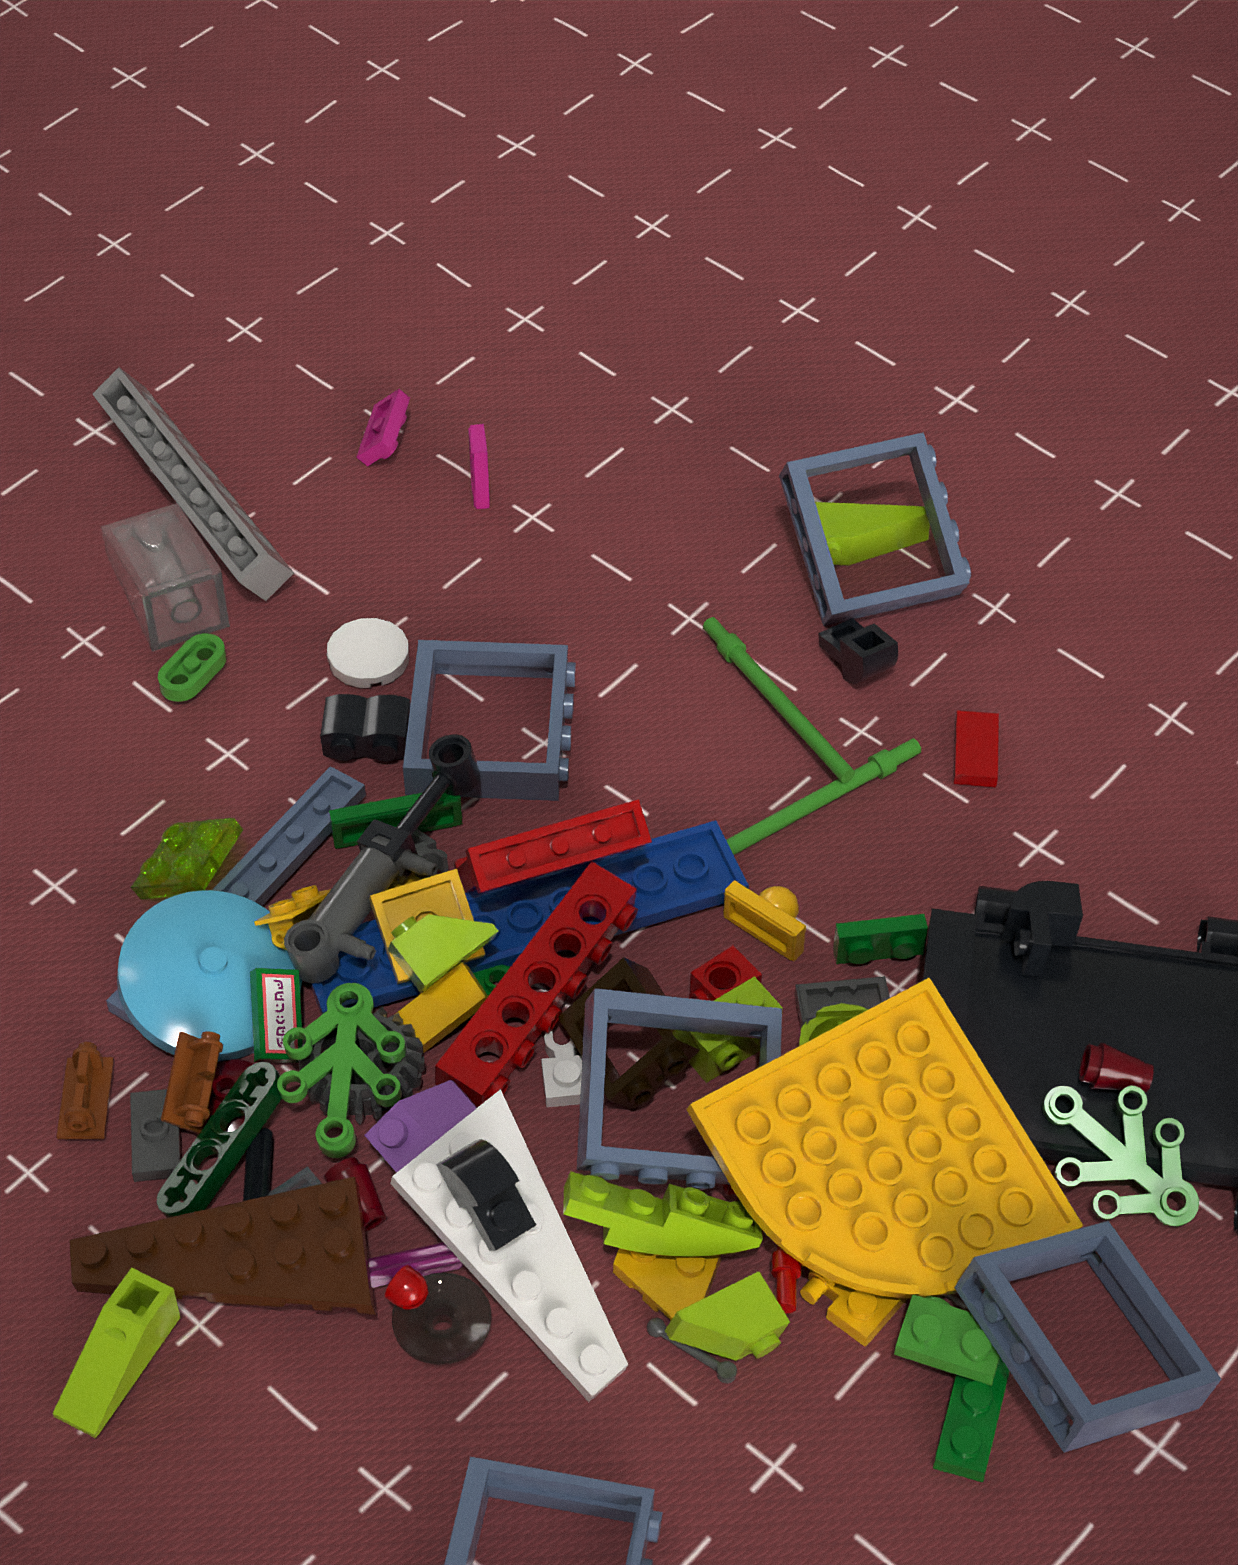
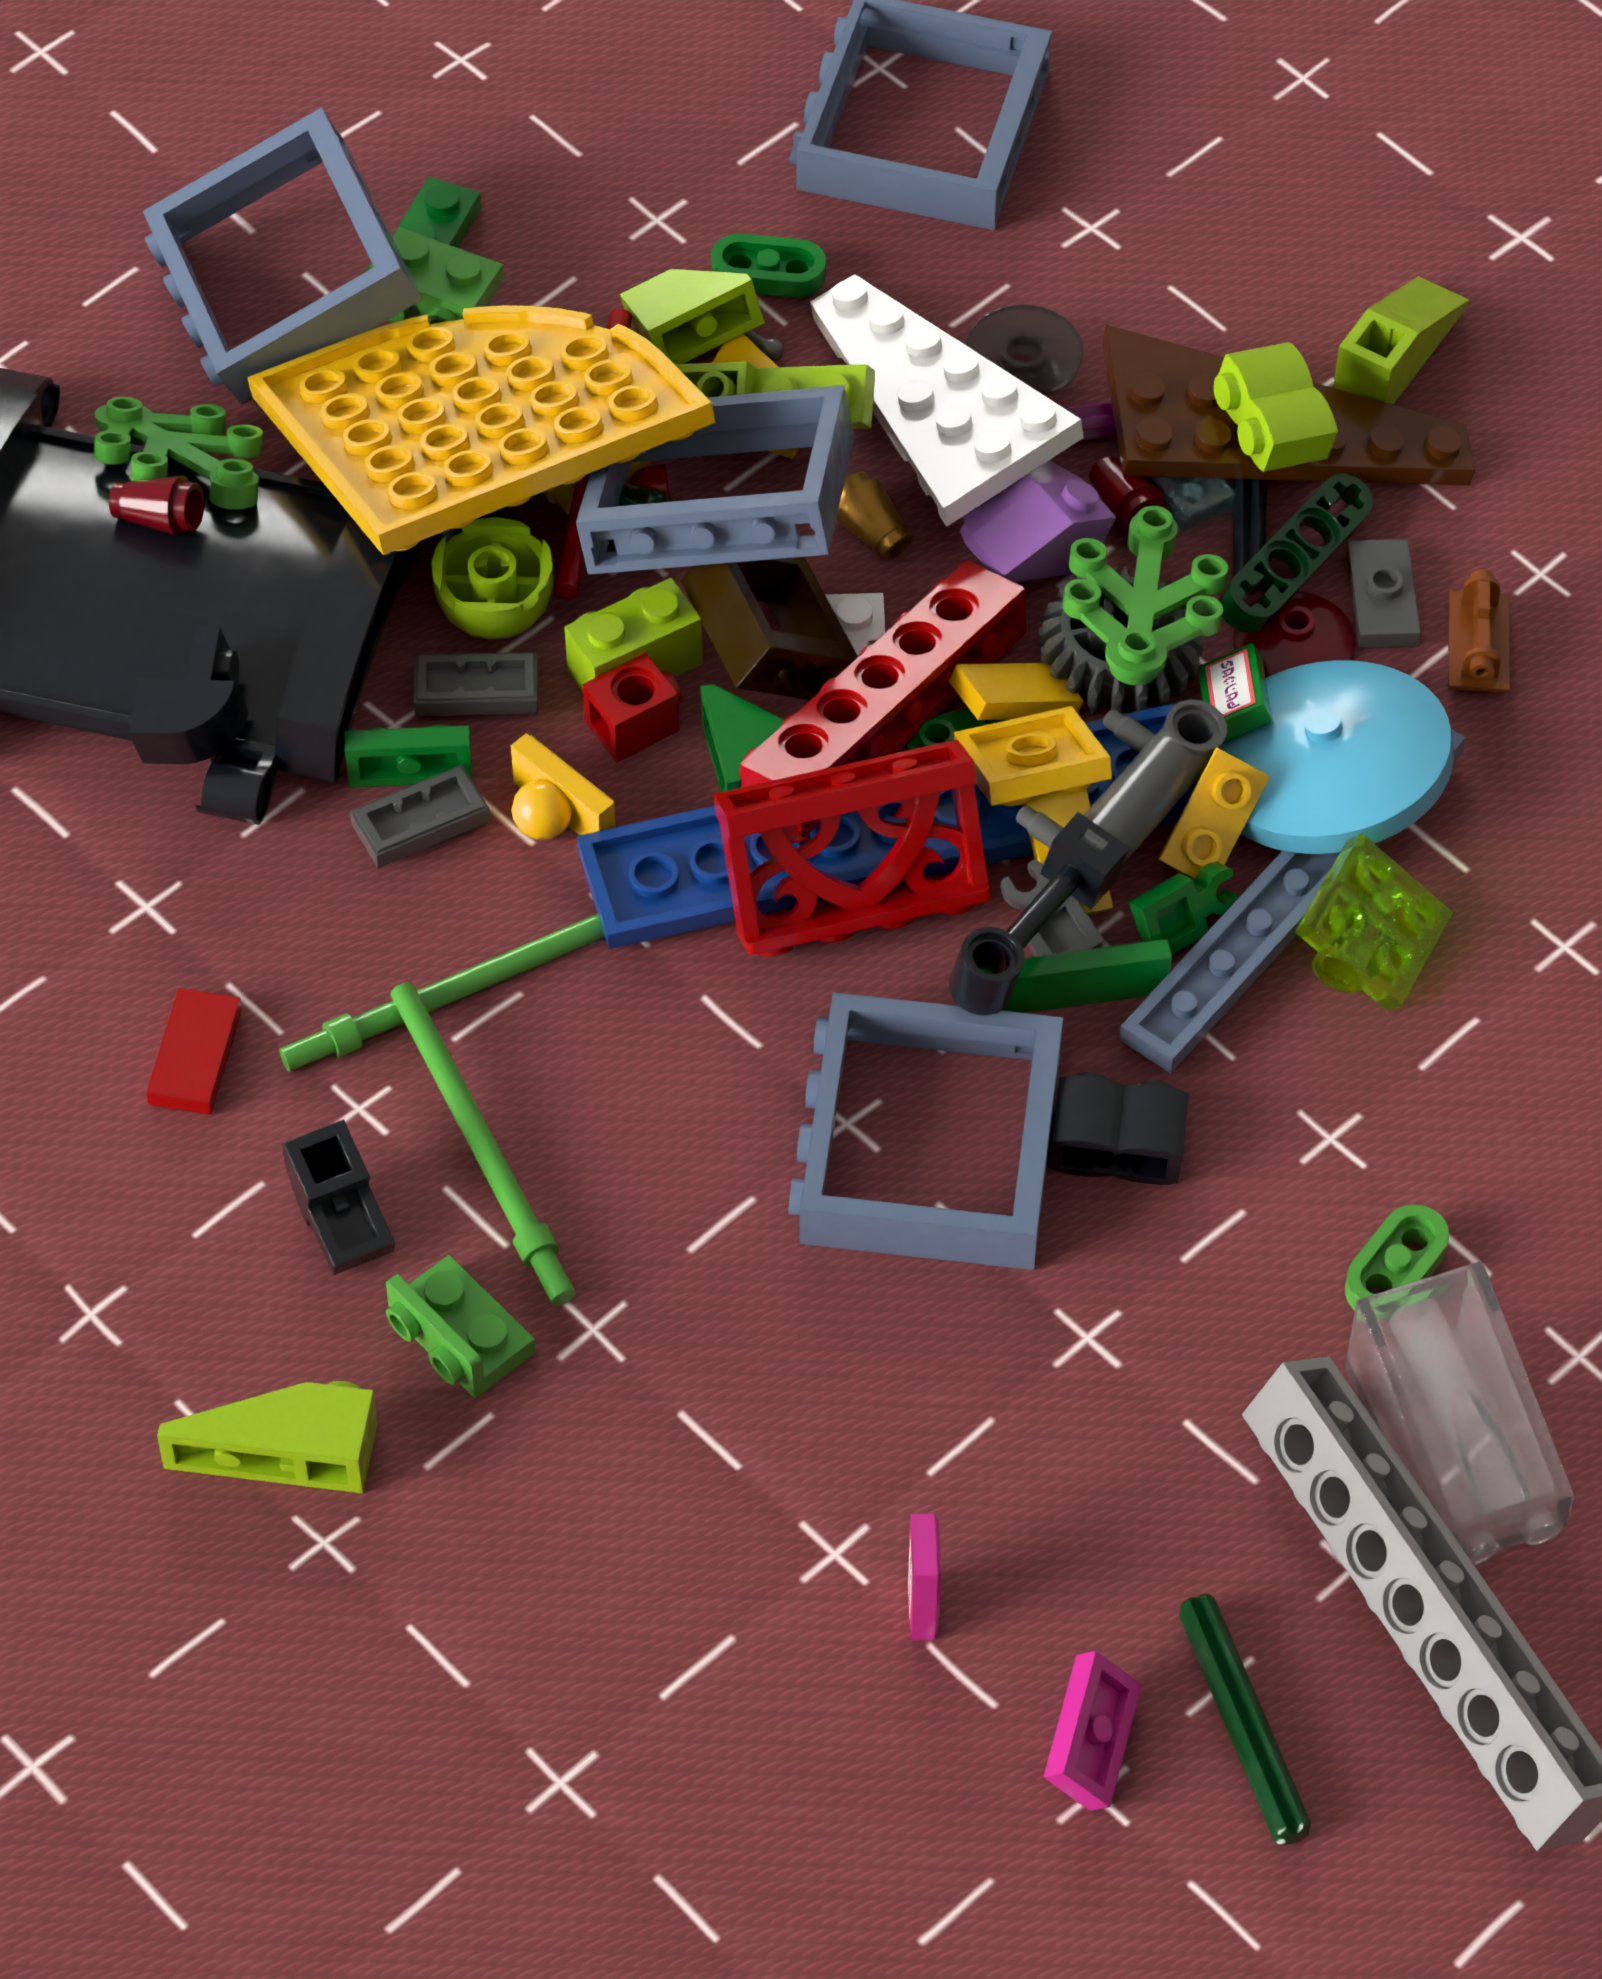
camera: 175 degrees left, 5 degrees up
dark orange hinge [161,1031,223,1134] -> none
white tile [327,618,409,688] -> none
red hinge [385,1265,428,1310] -> none
lime slope [388,914,498,993] -> none
black brick [436,1139,536,1251] -> none
sand blue window [779,432,971,626] -> none
none -> dark grey plate [350,765,491,869]
none -> bright green bracket [386,1255,536,1399]
none -> green slope [701,684,784,792]
none -> green plate [711,233,826,298]
none -> pearl gold cone [836,471,913,561]
none -> green plate [1129,862,1240,955]
none -> dark green axle [1179,1594,1311,1846]
none -> lime brick [1214,342,1338,472]

